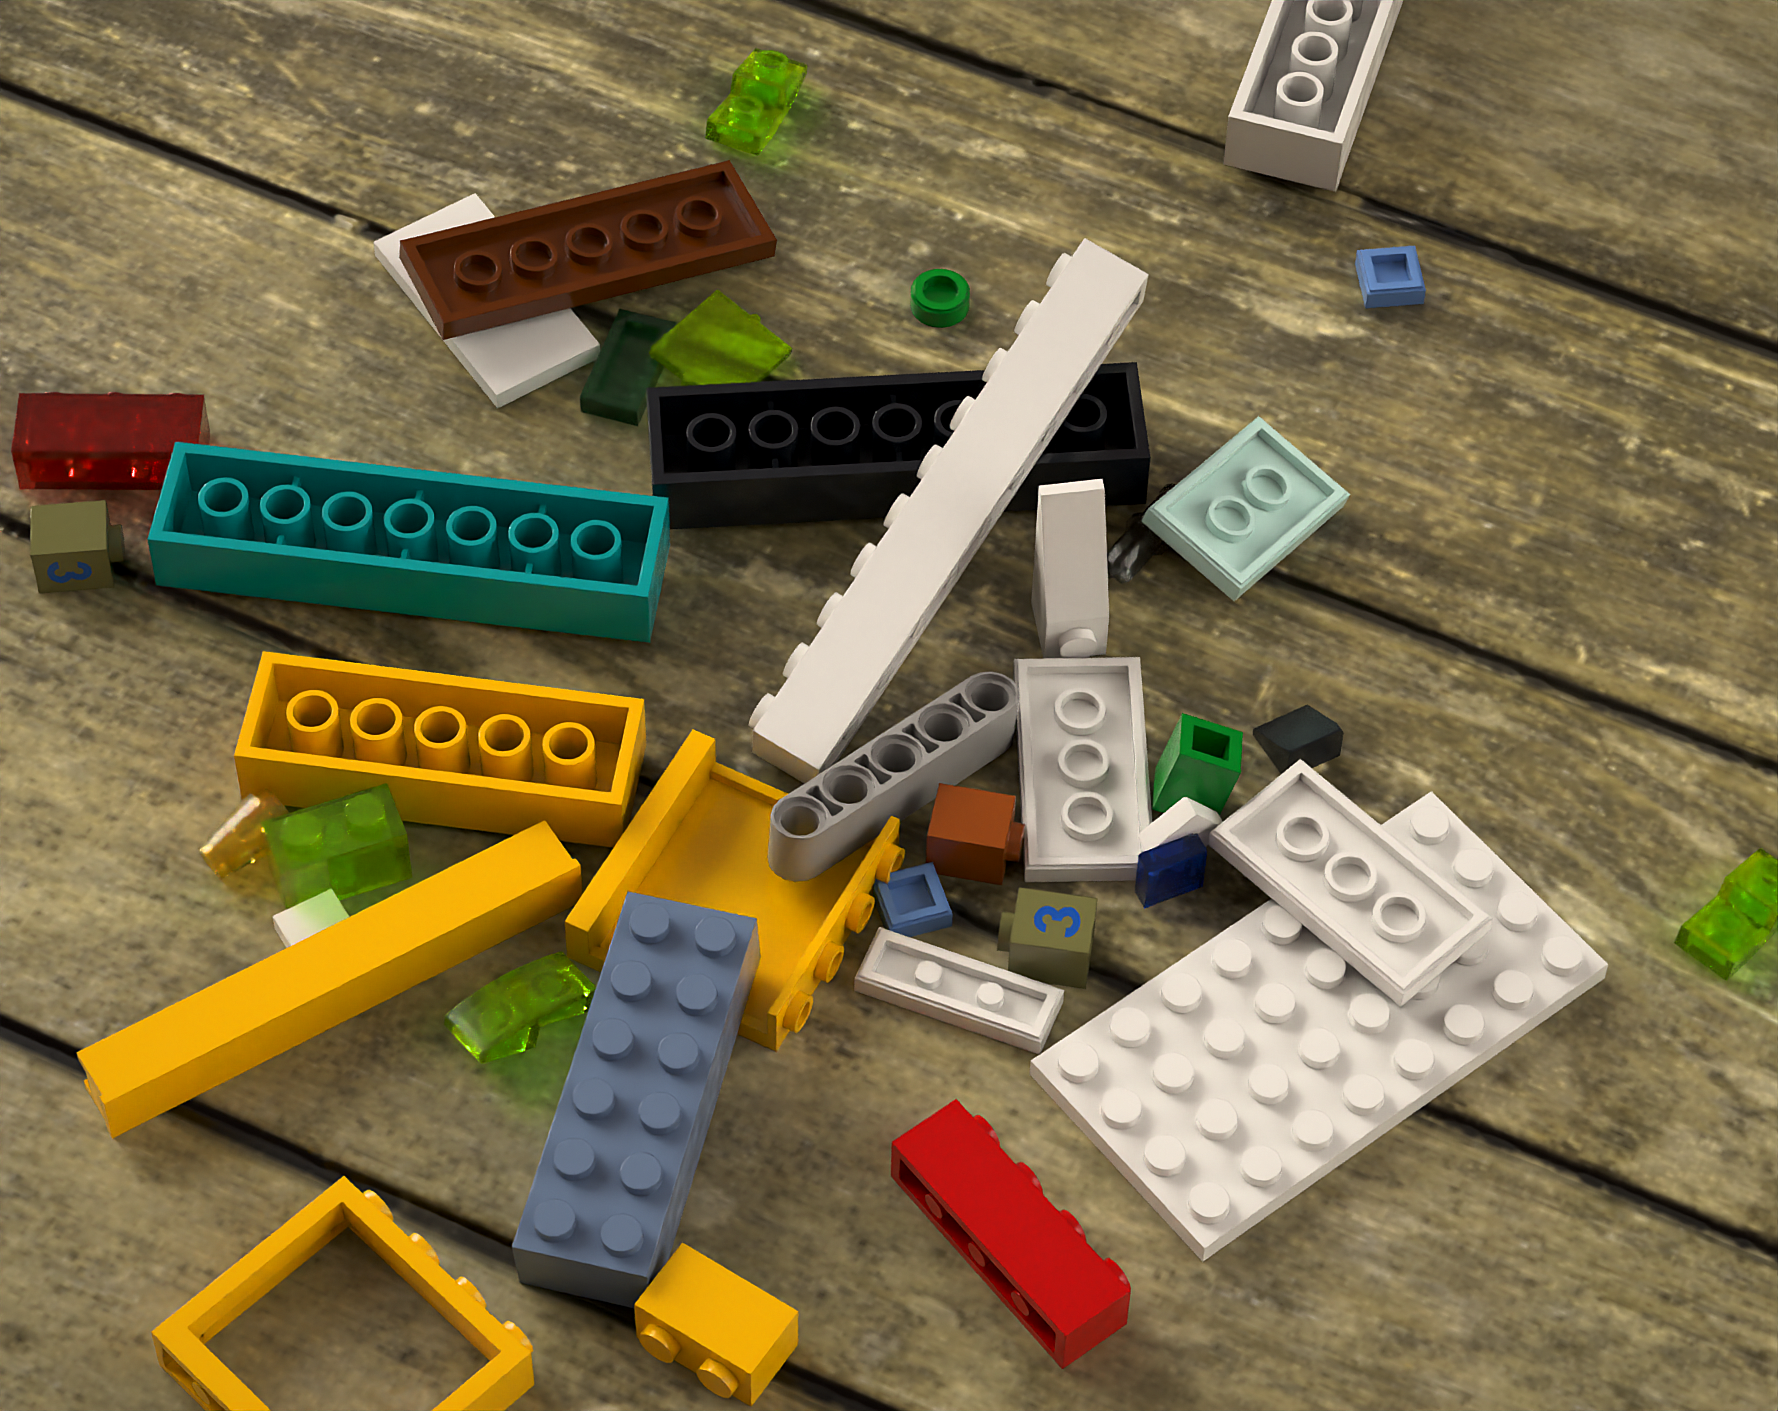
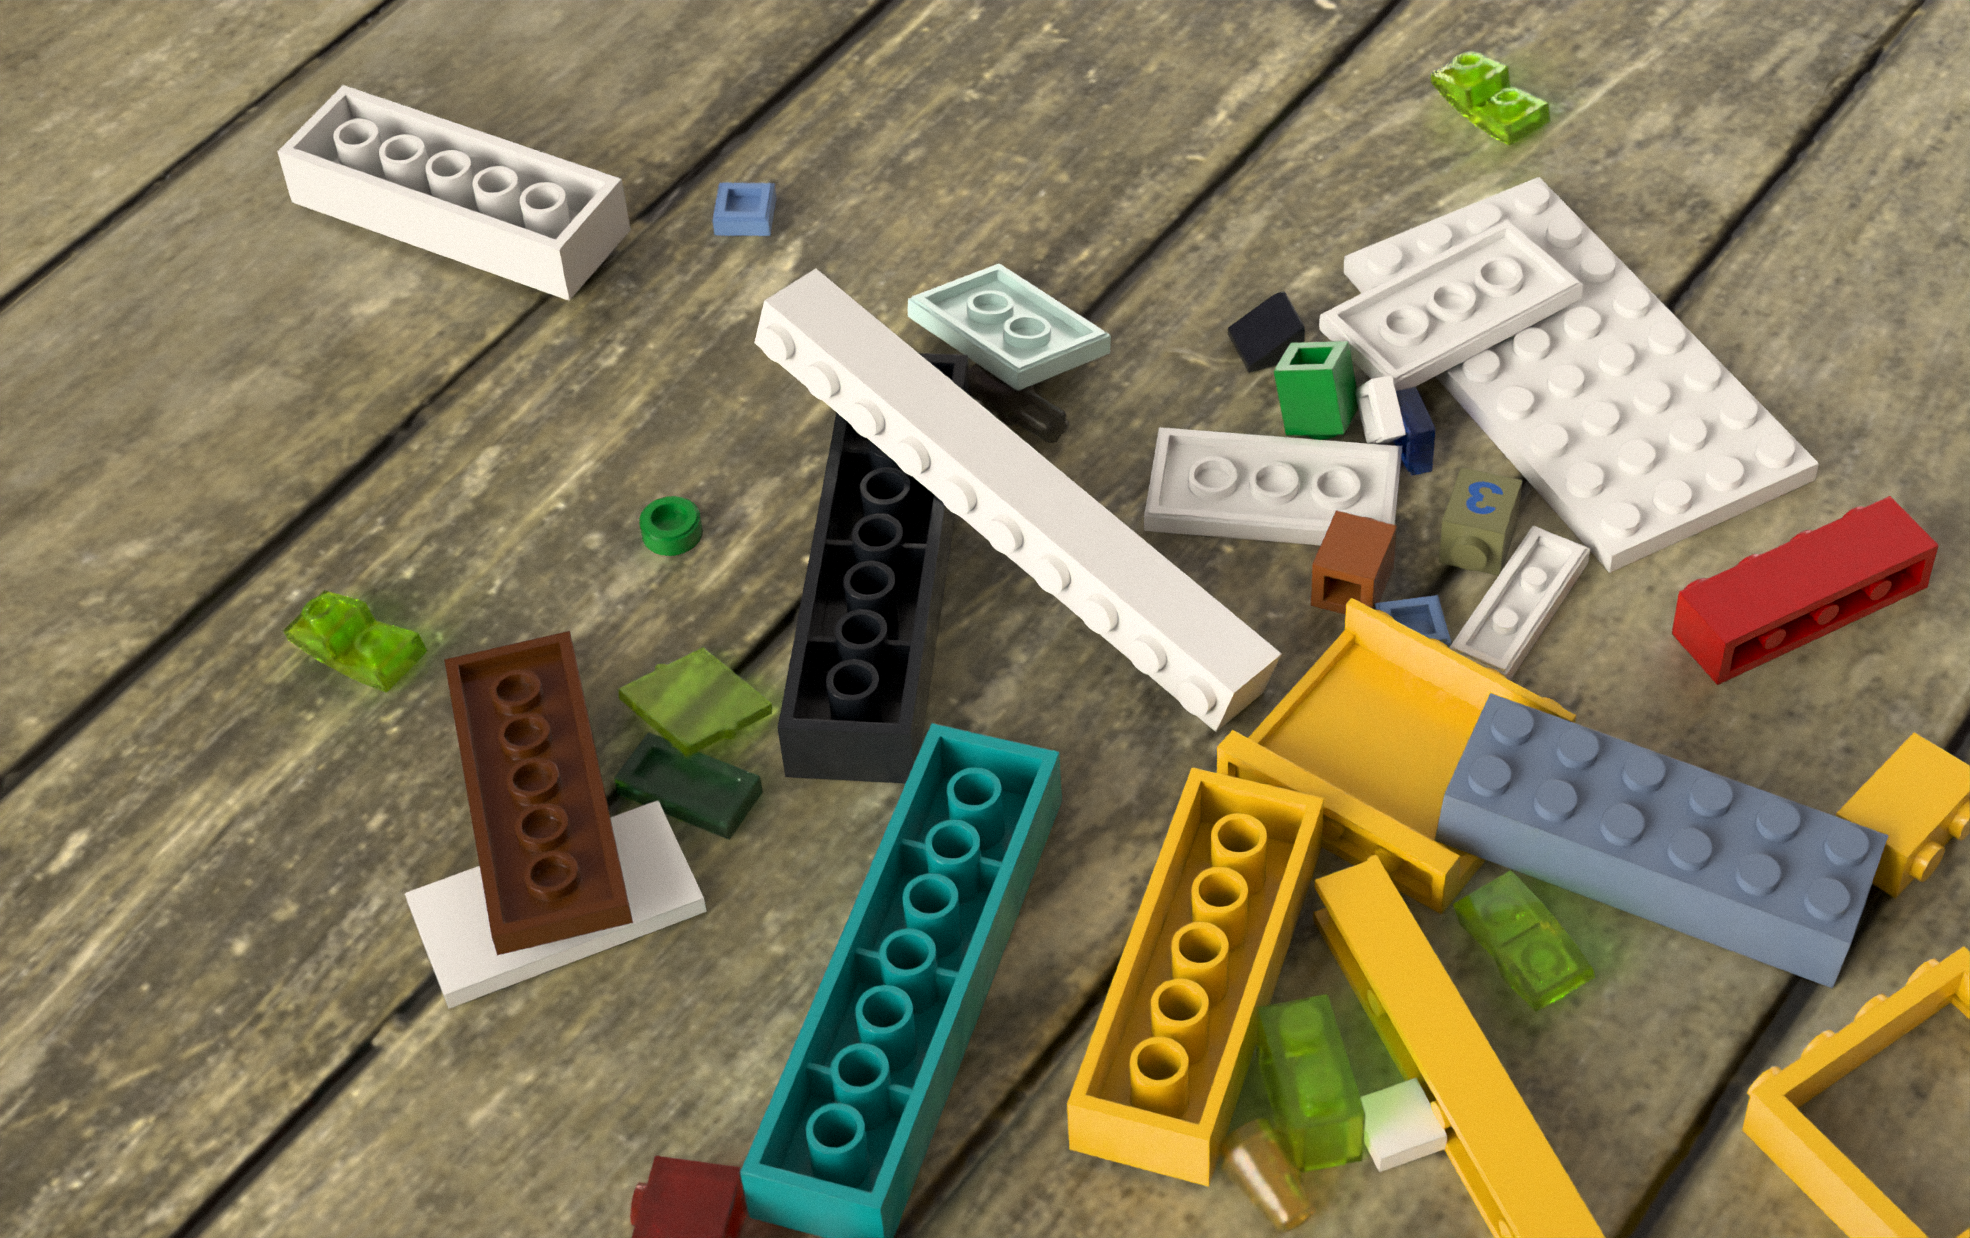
camera: 75 degrees left, 5 degrees down
light grey beam [767,672,1019,882] -> none
white slope [1031,479,1109,659] -> none

